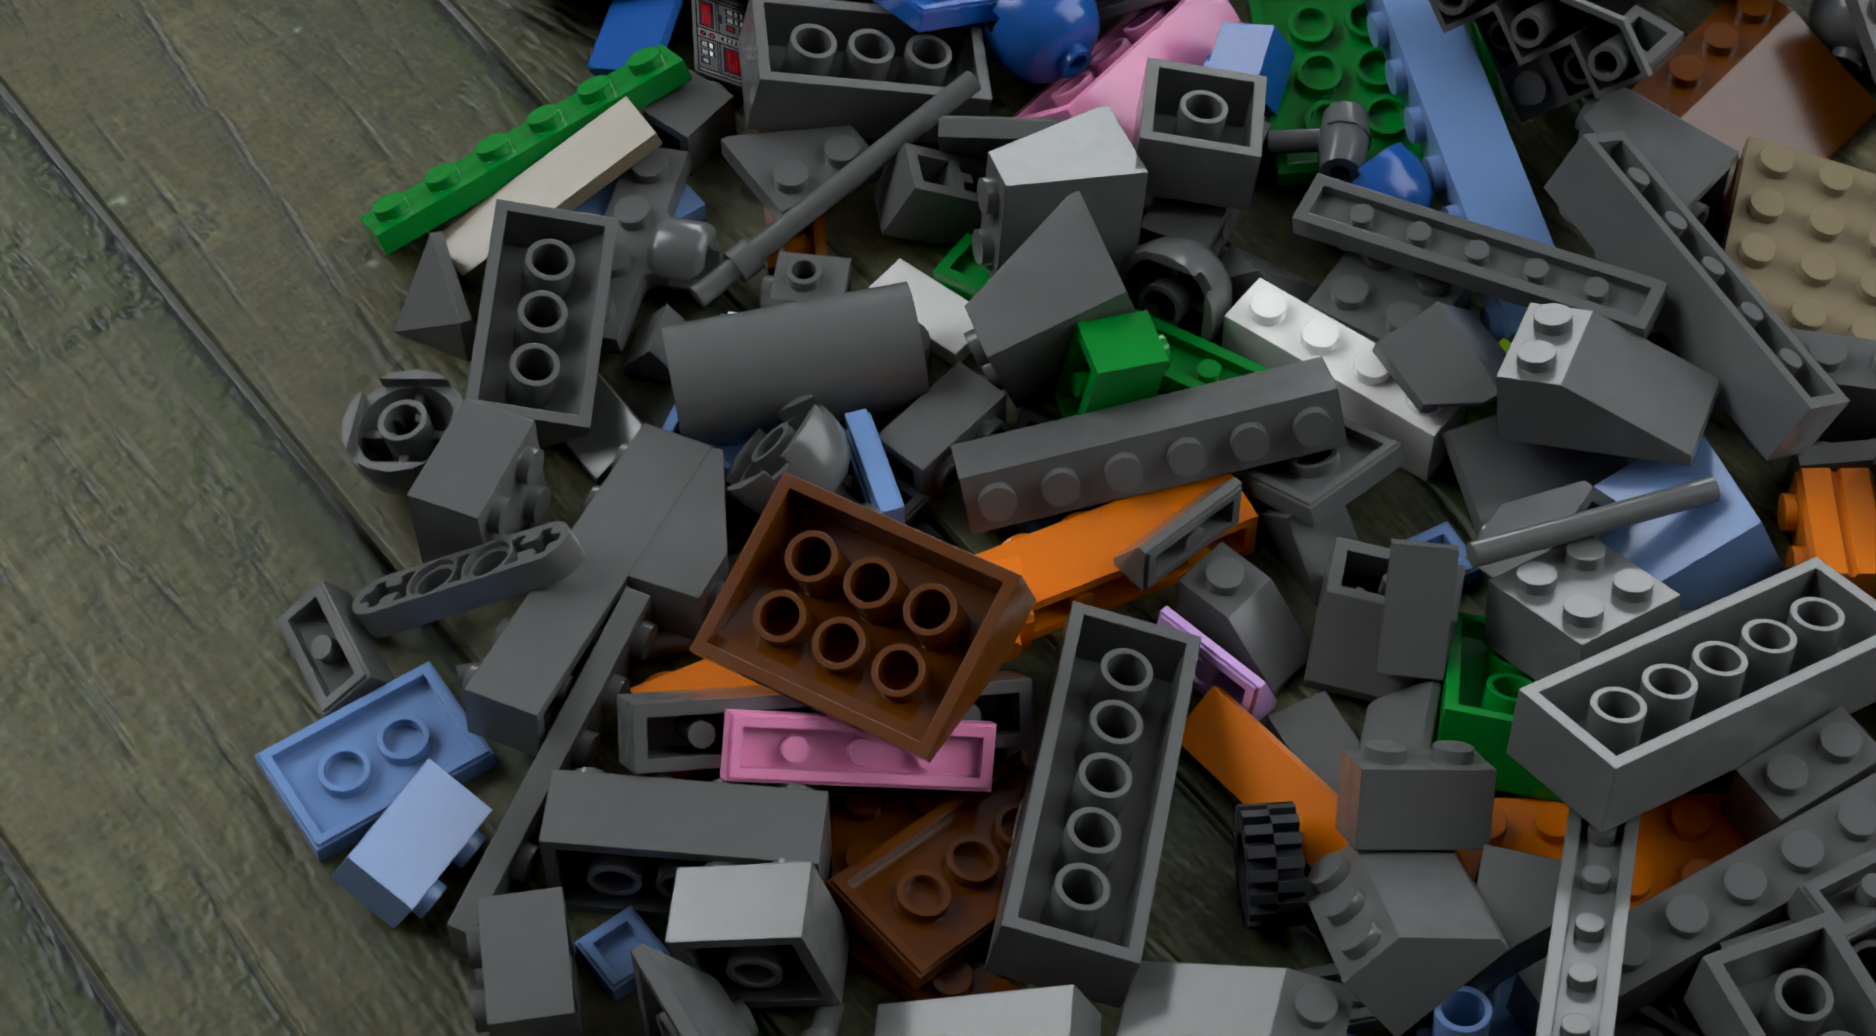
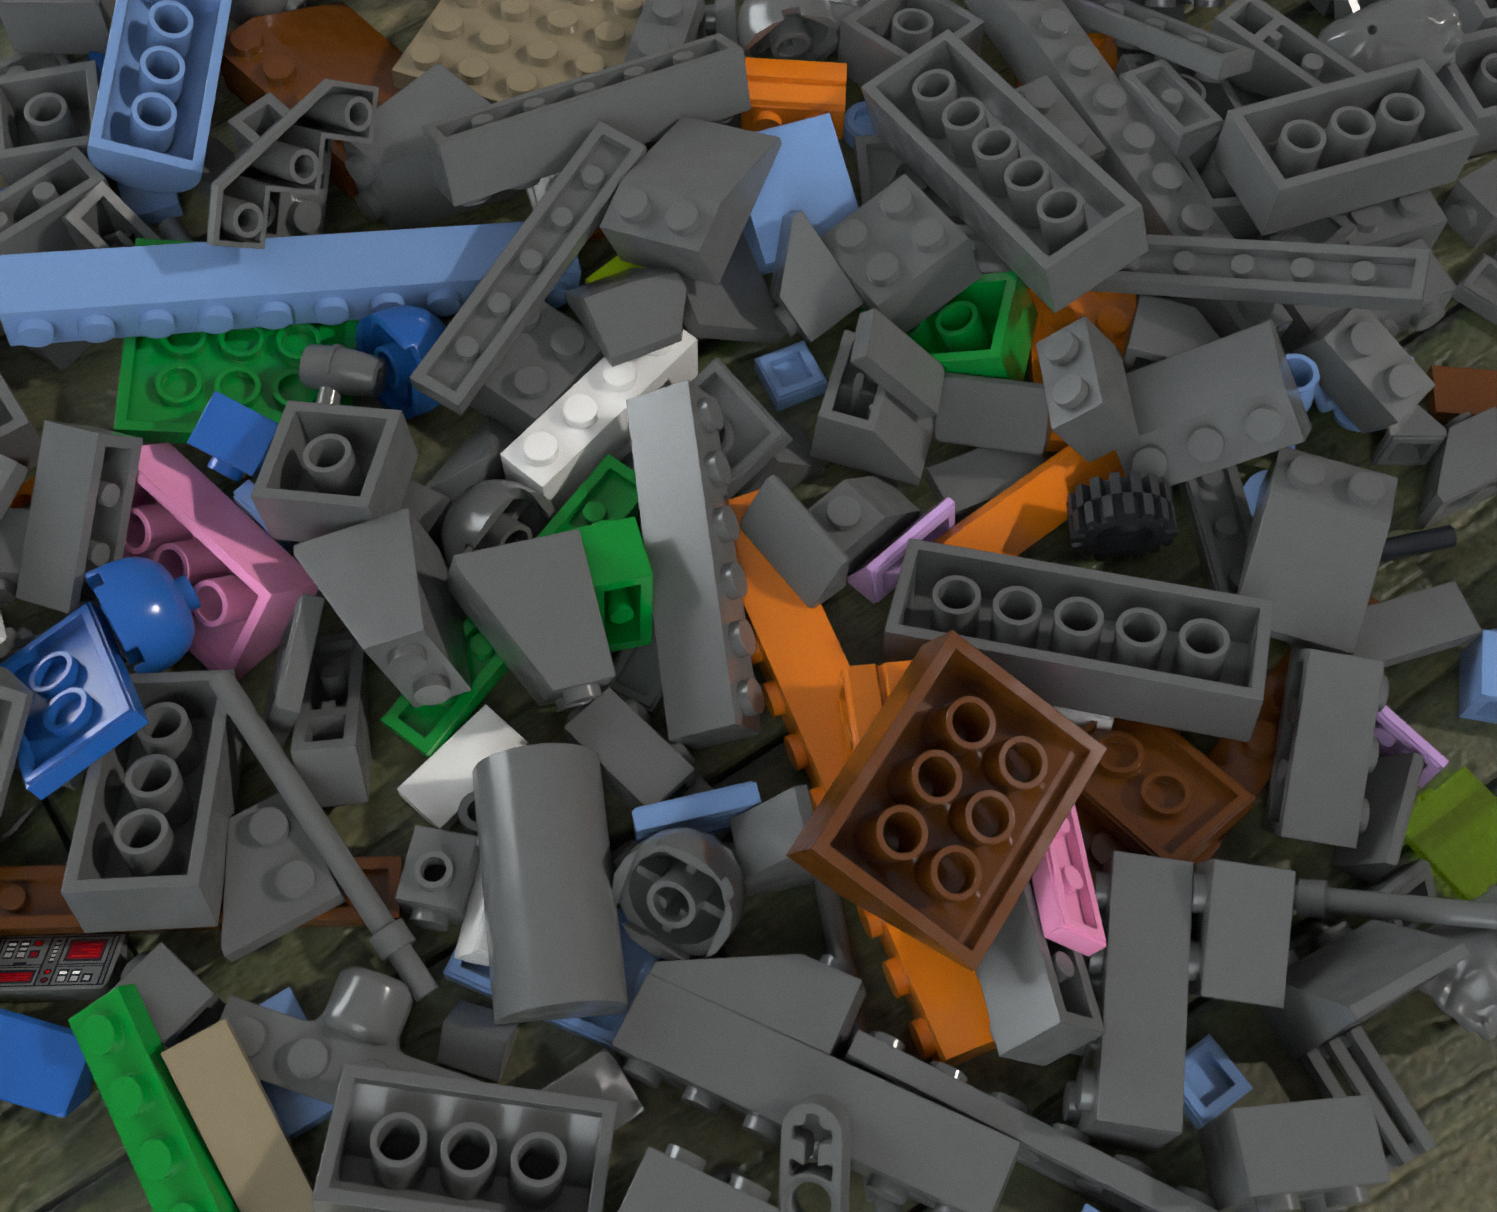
camera: 90 degrees left, 10 degrees up
dark grey bar [1466,476,1720,568] -> none

